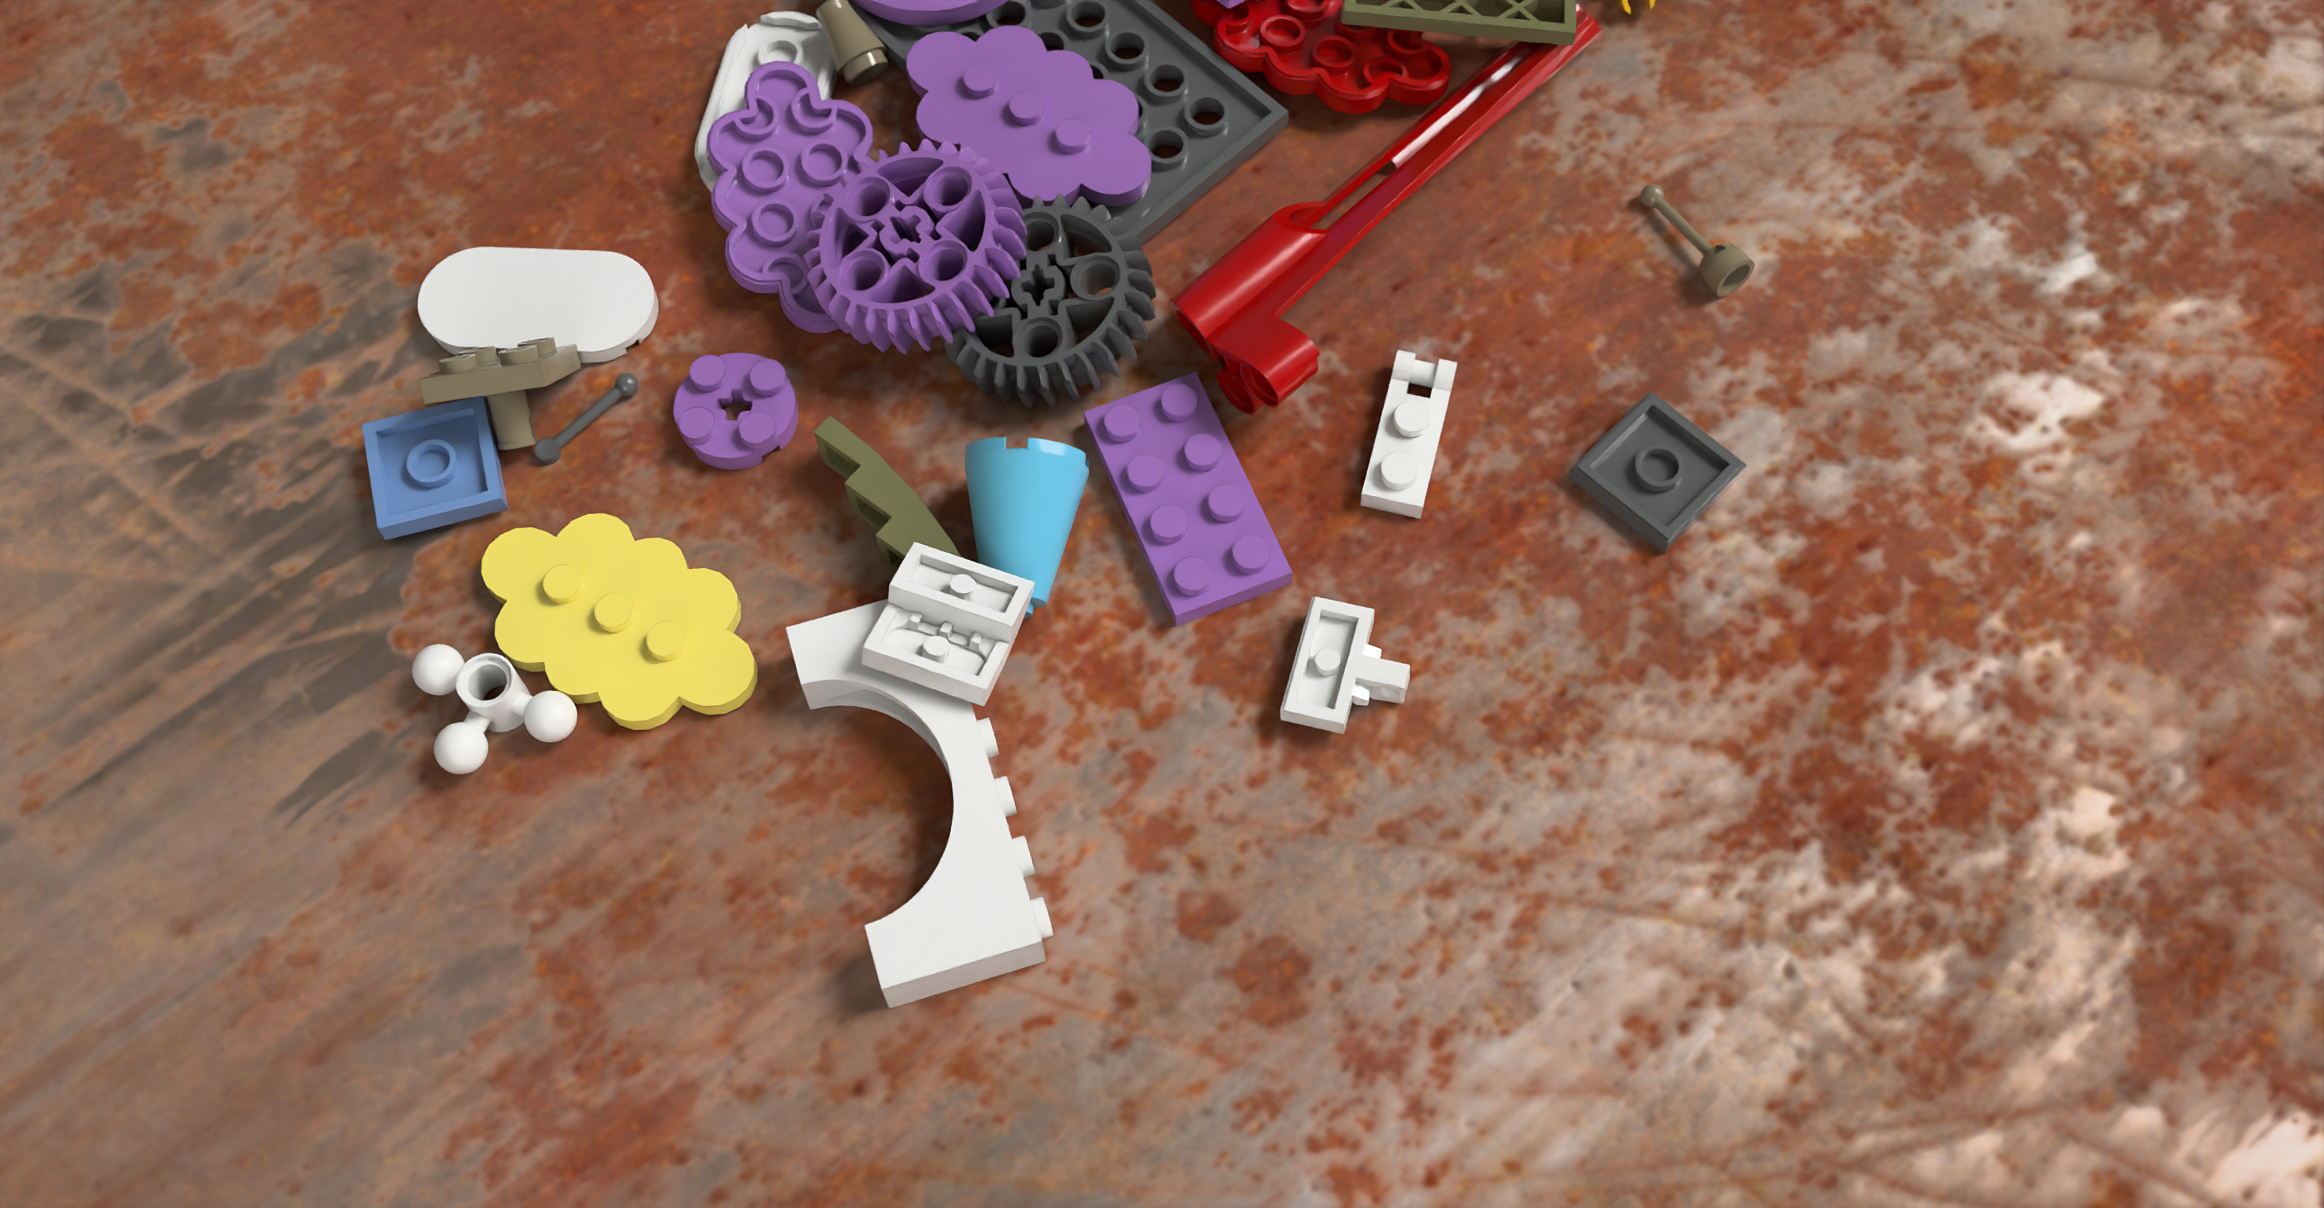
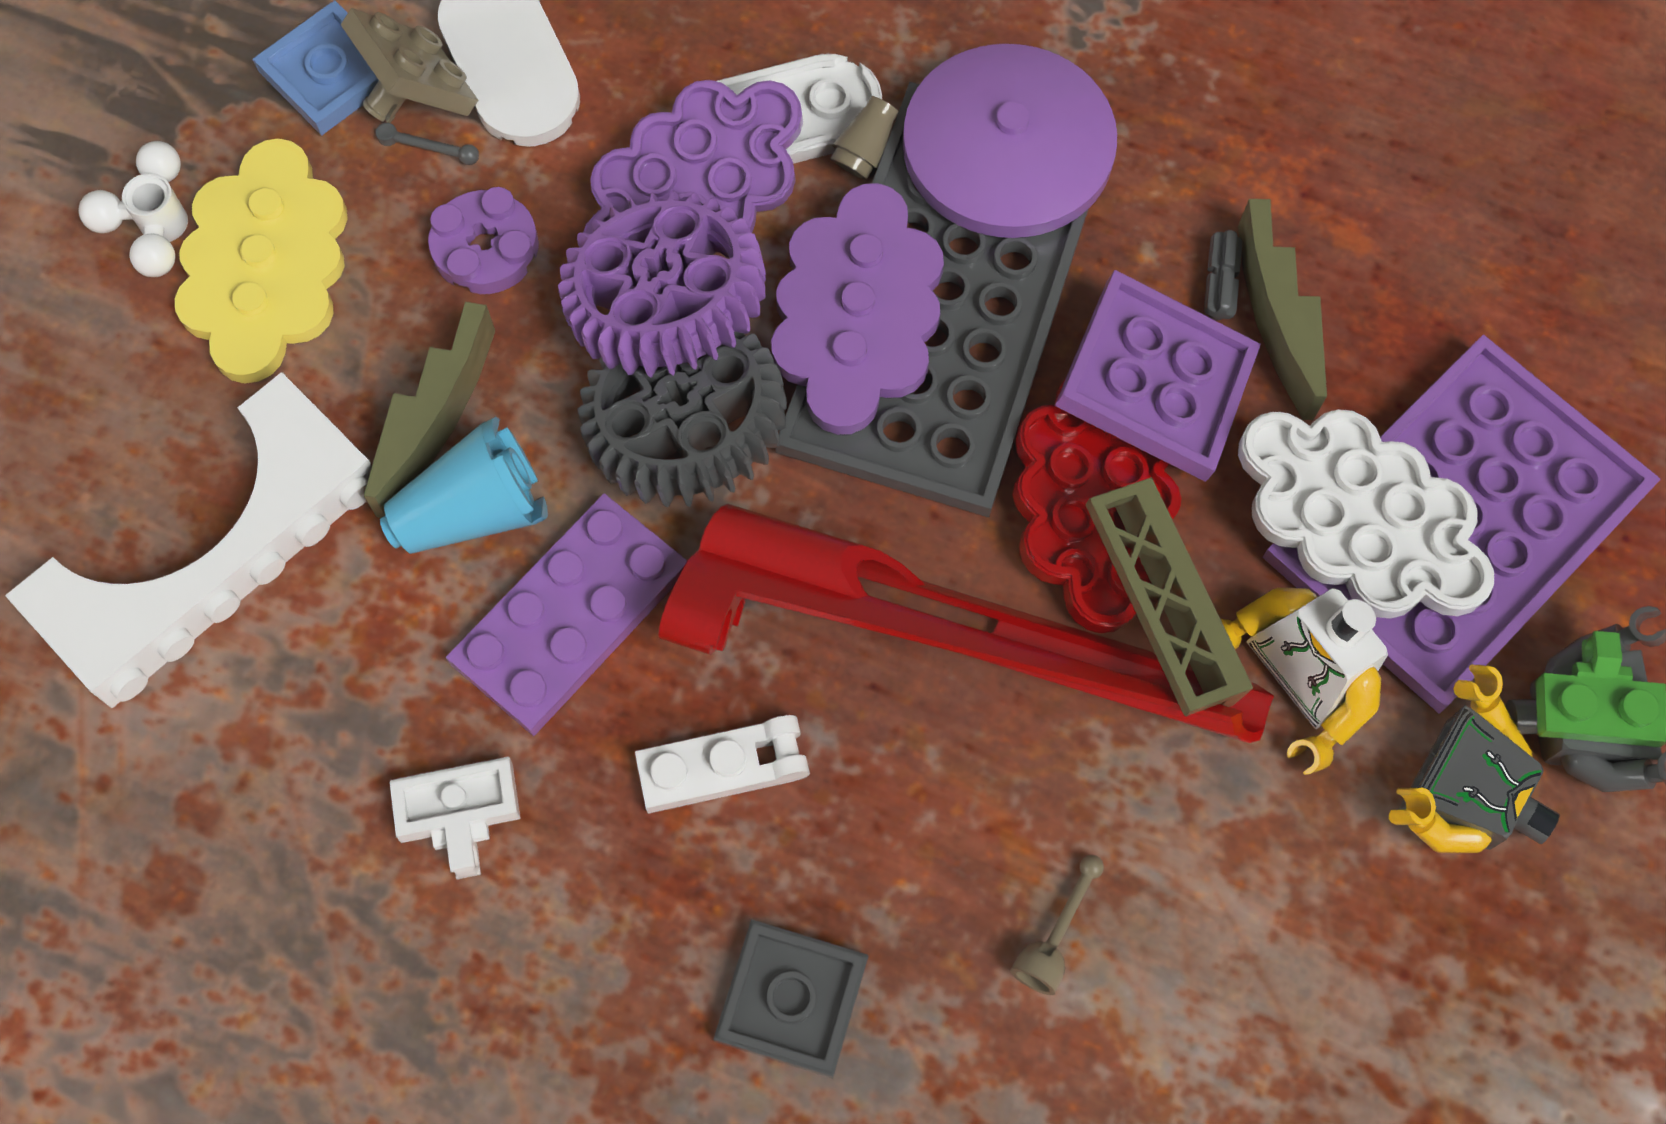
camera: 60 degrees right, 5 degrees up
white slope [861,542,1035,706] -> none

